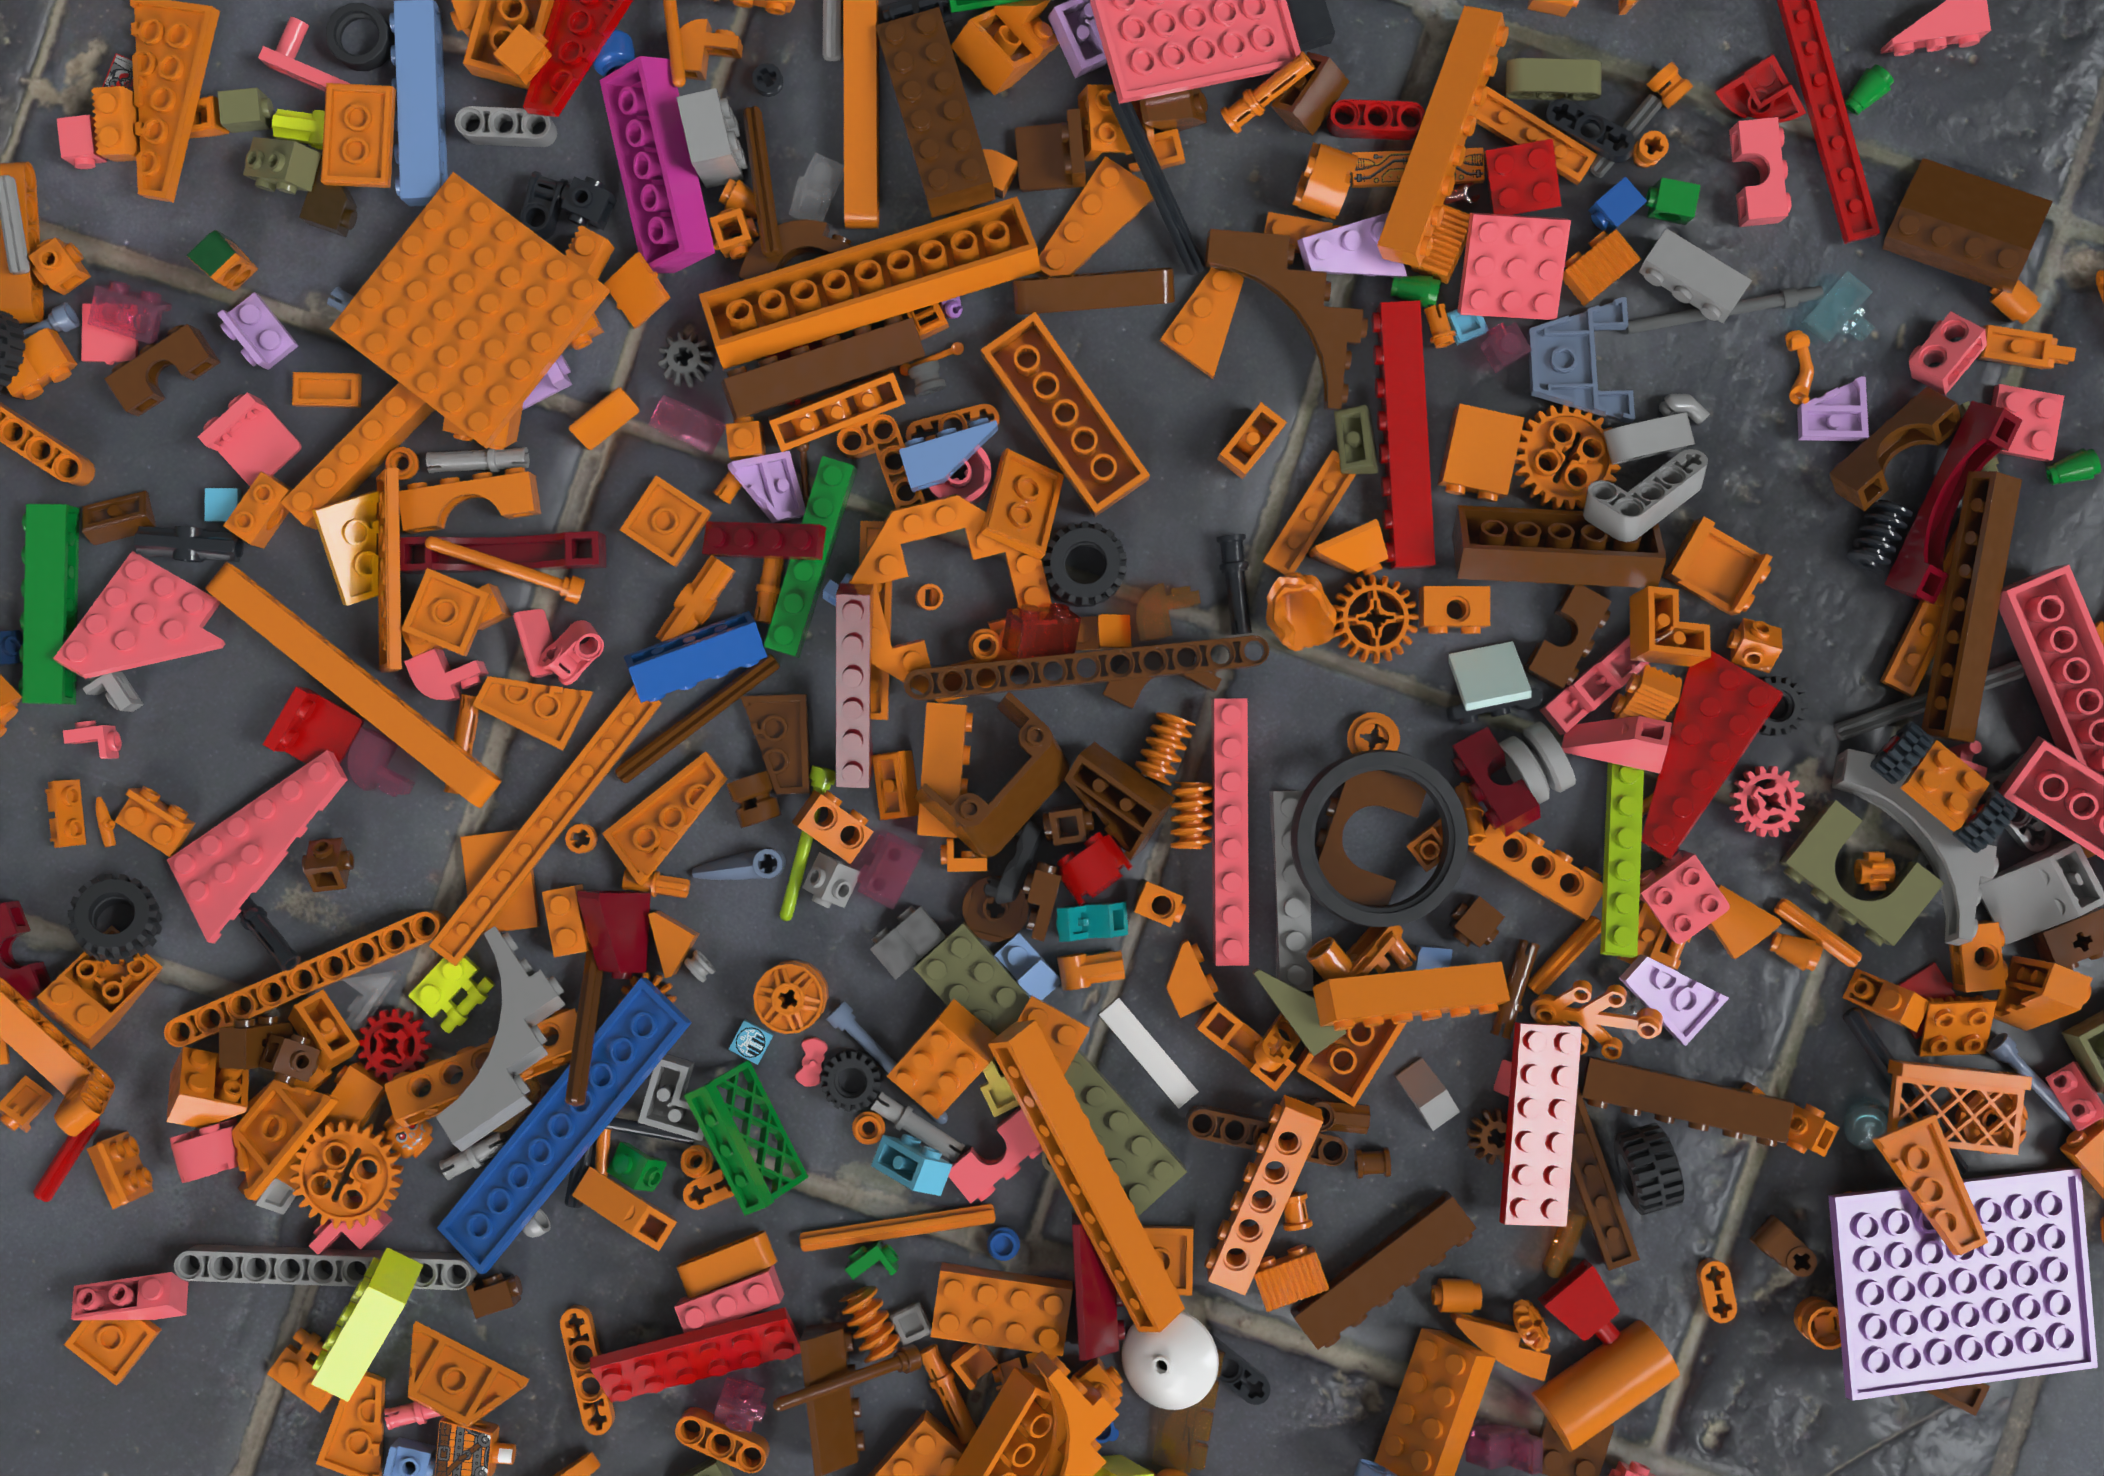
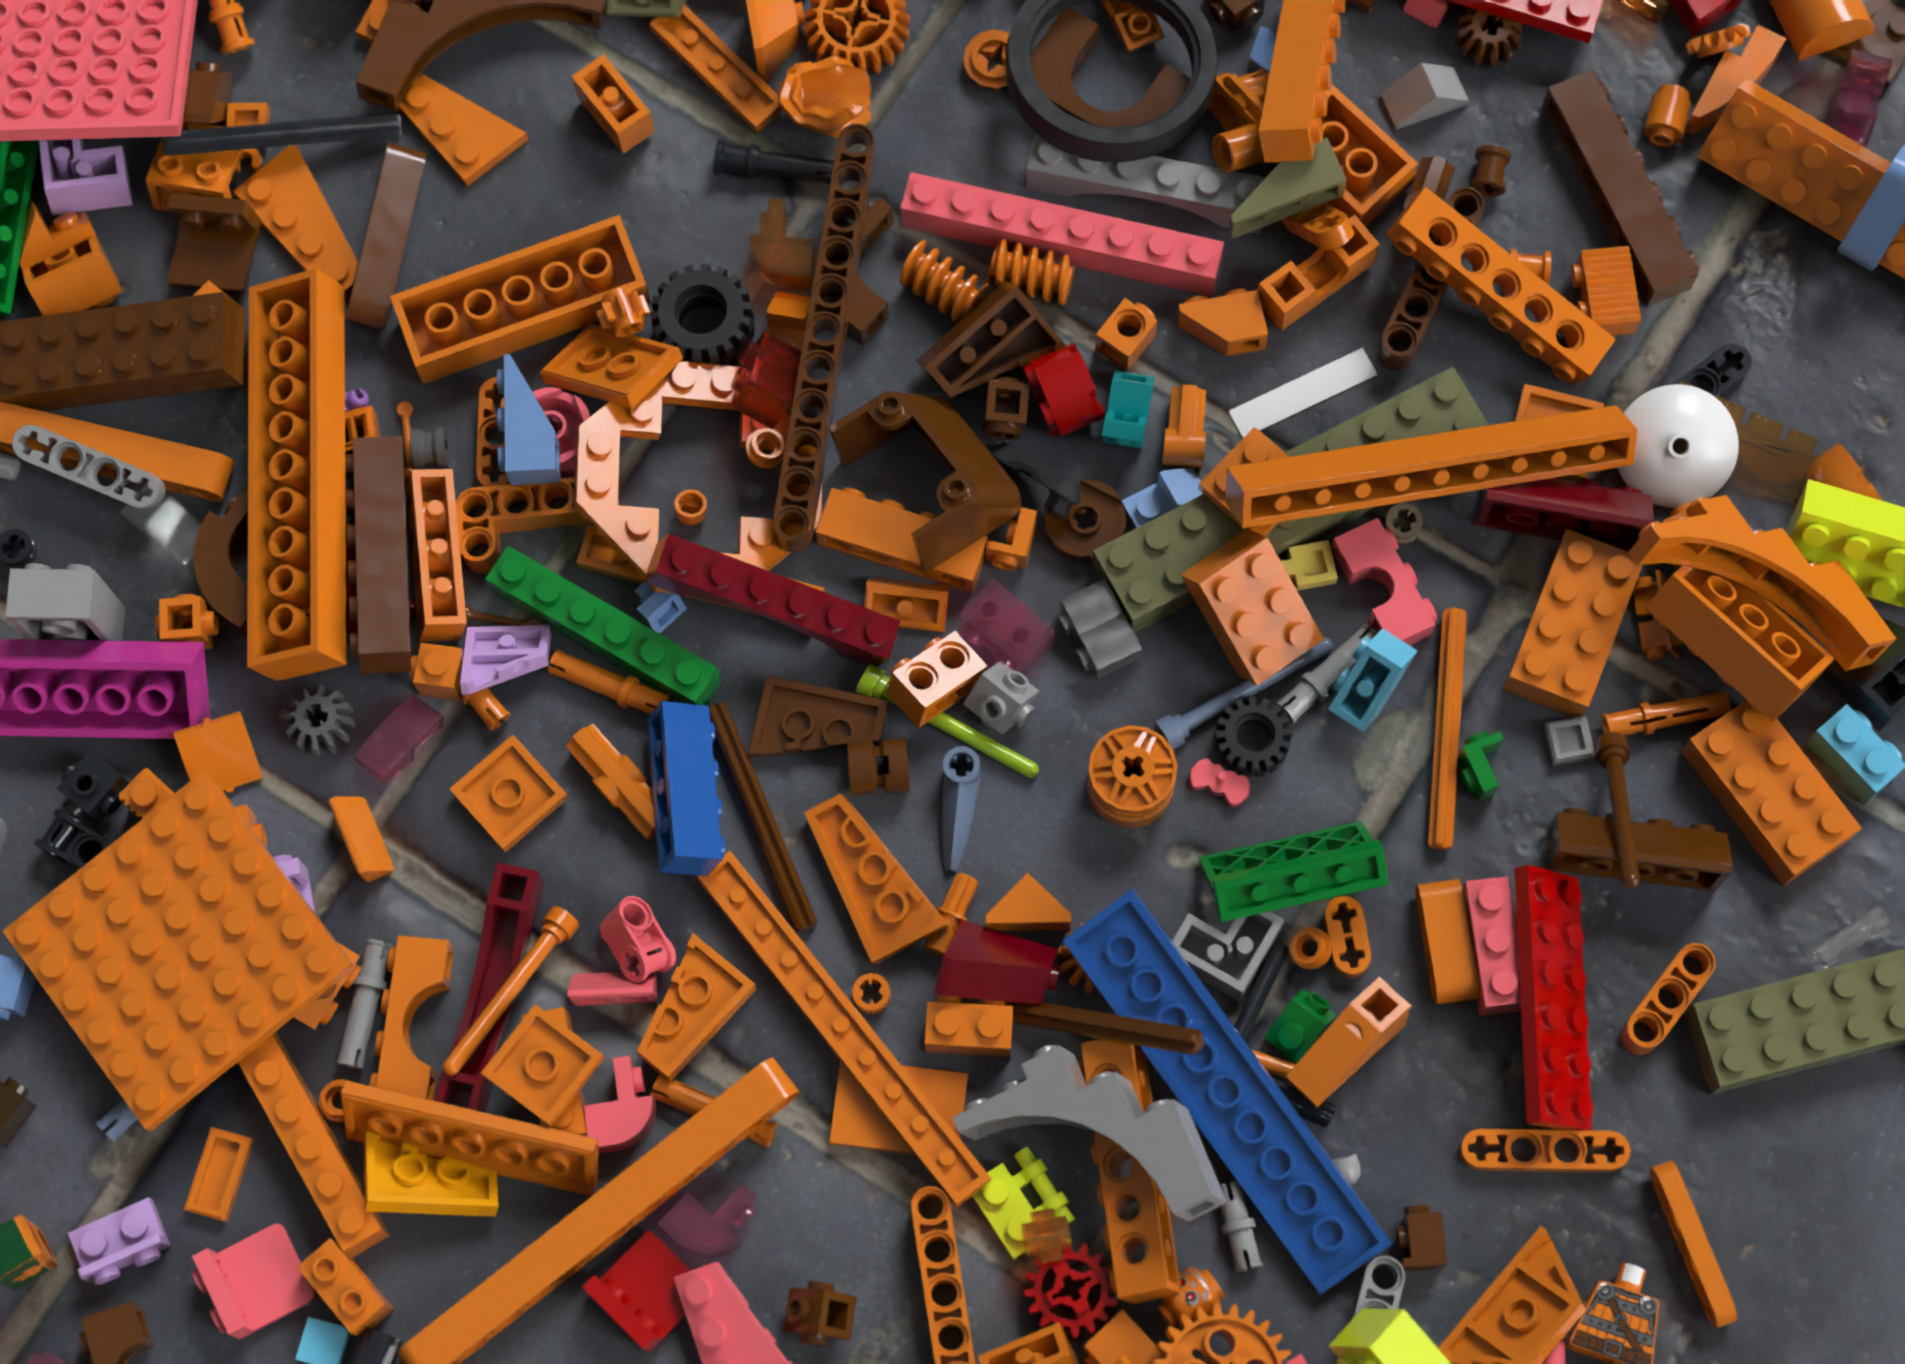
camera: 70 degrees left, 15 degrees down
clear slope [343,969,402,1030] -> none
light grey bush [684,949,716,982] -> none
dark red plate [702,521,826,560] -> none
clear pink brick [713,1376,768,1433] -> none
orange cone [718,178,757,219] -> none
medium azure tile [728,1019,774,1065] -> none
reddish brown axle [743,106,781,258] -> none
orange piece [839,1285,900,1363] -> none
orange plate [852,1111,885,1145] -> none
orange panel [950,1343,998,1390] -> none
blue plate [987,1227,1020,1261] -> none
reddish brown plate [1022,861,1062,942] -> none
none -> light grey beam [12,425,165,510]
none -> orange gear [596,287,650,338]
none -> clear orange gear [1021,1208,1072,1264]

